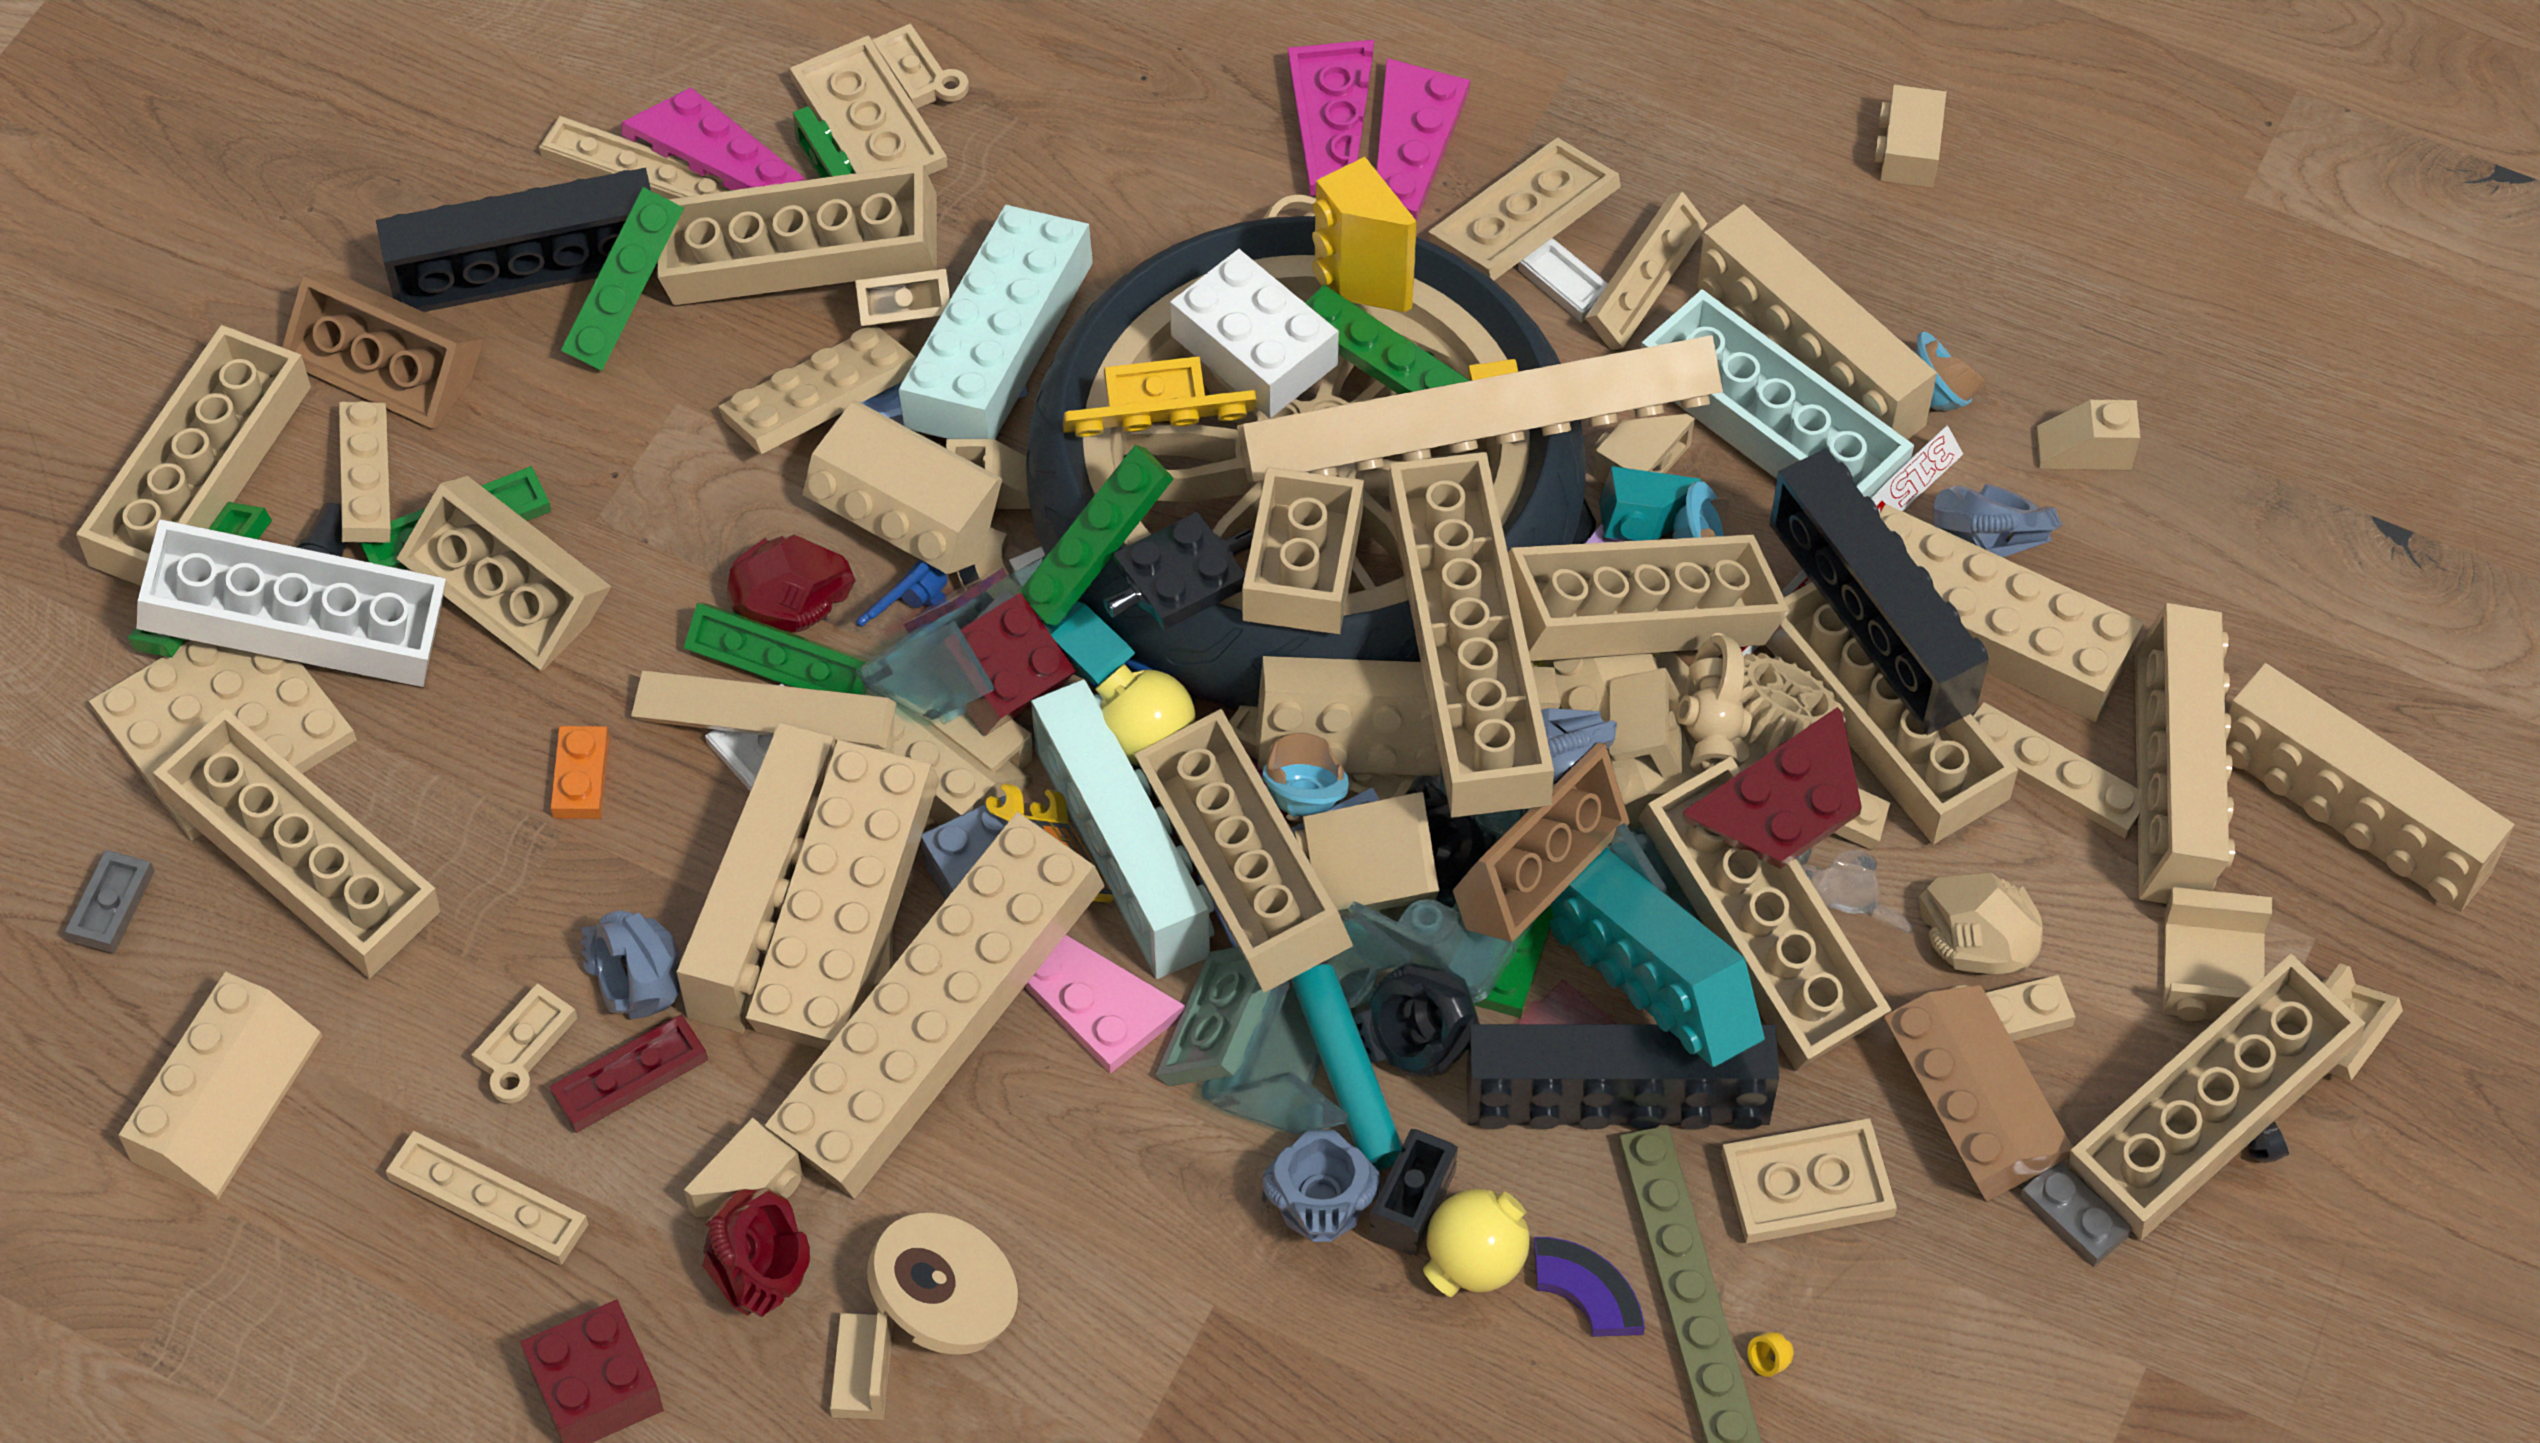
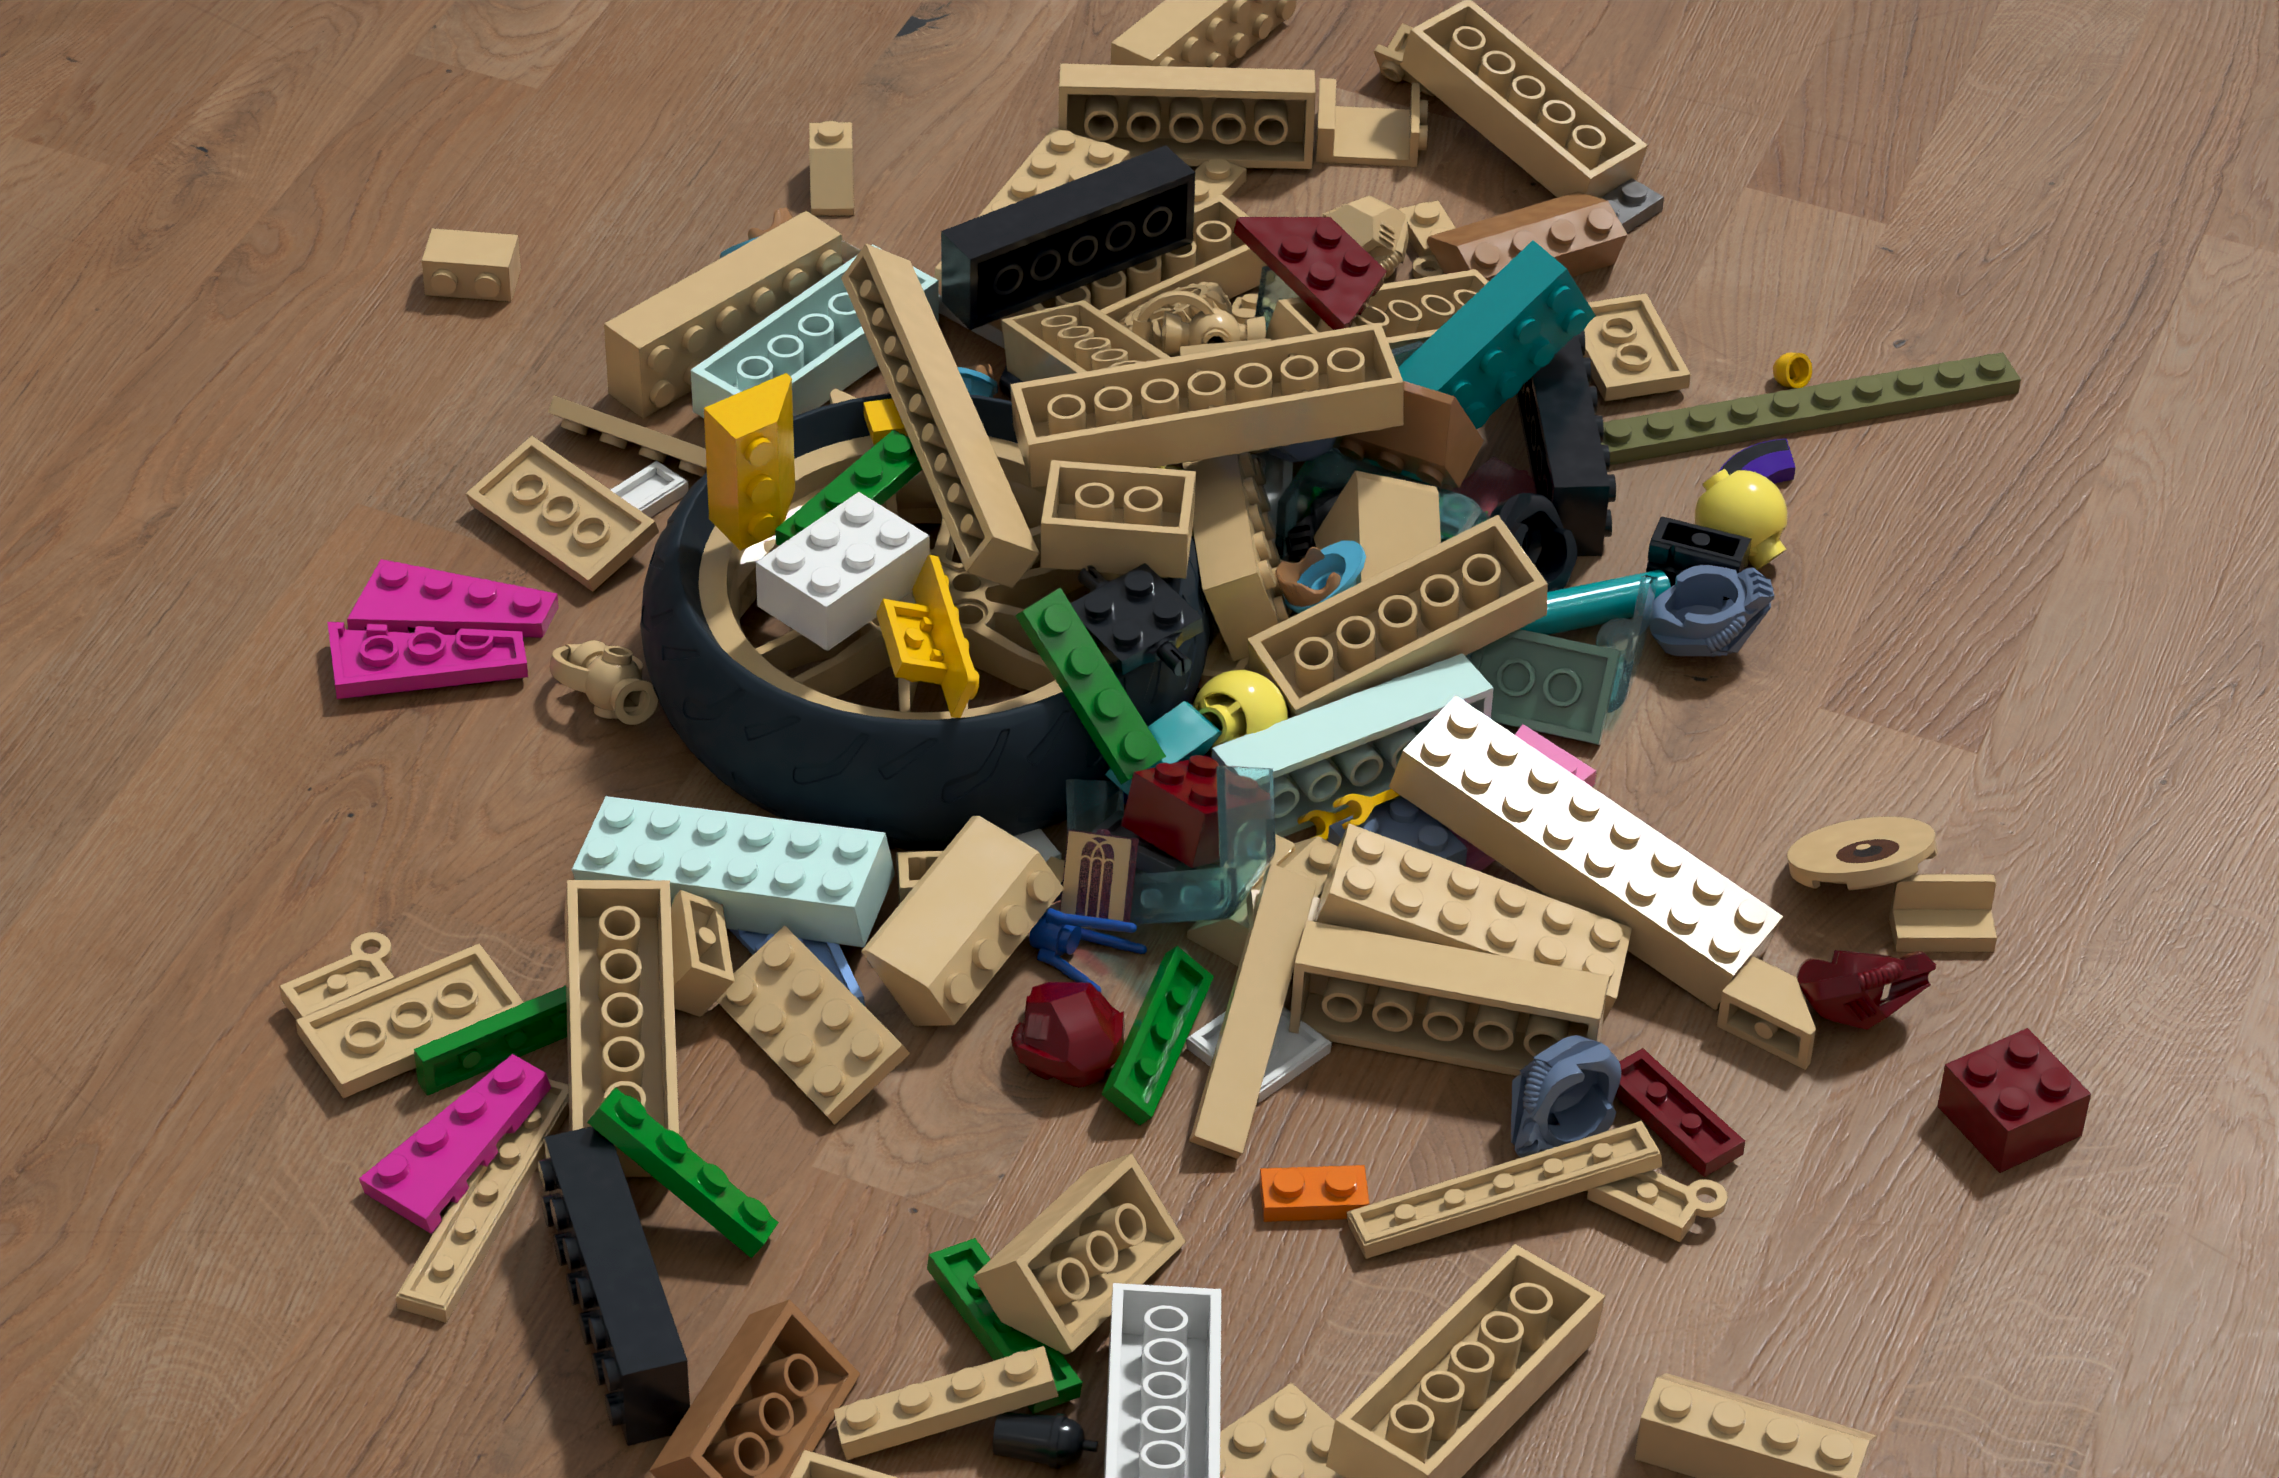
camera: 95 degrees left, 15 degrees down
tan plate [386,1130,589,1266] -> none
sand blue helmet [1933,483,2063,557] -> none
none -> tan tile [1347,1121,1662,1259]

